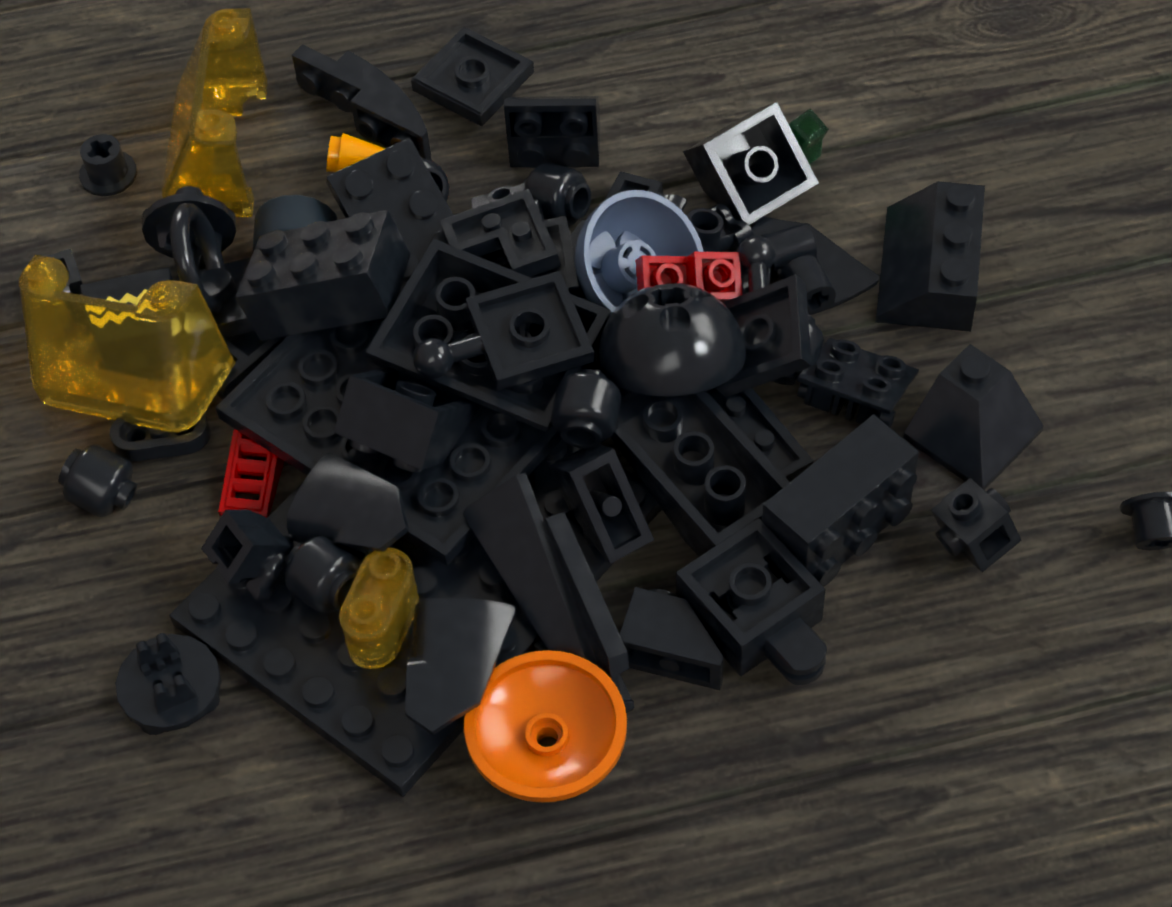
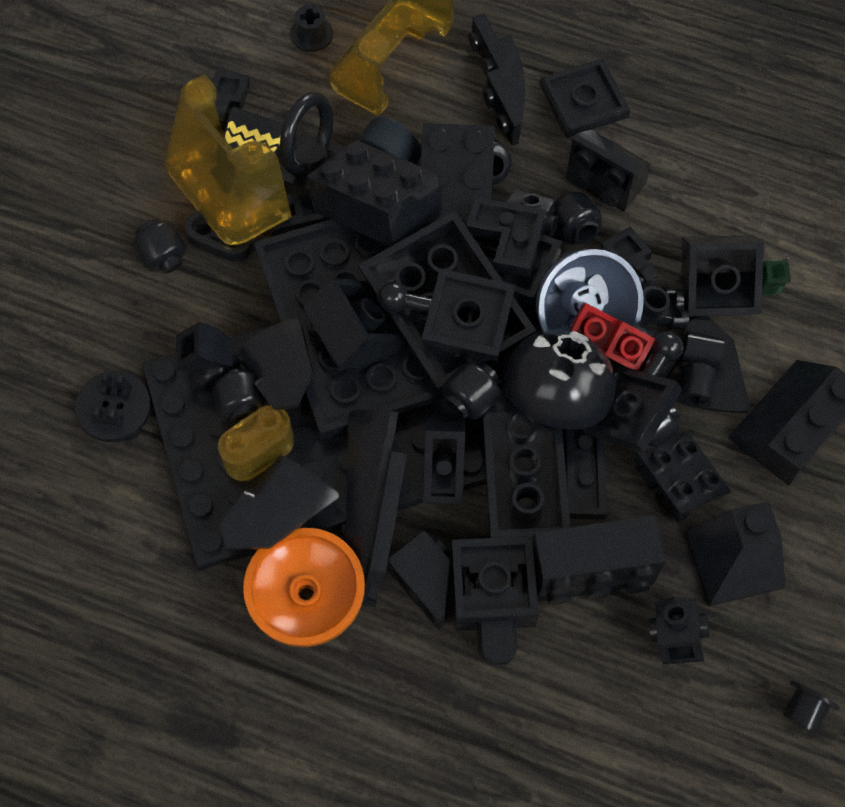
camera: 30 degrees right, 10 degrees up
black plate [142,186,236,270] -> none
red slope [218,429,284,518] -> none
light orange cone [326,133,386,173] -> none

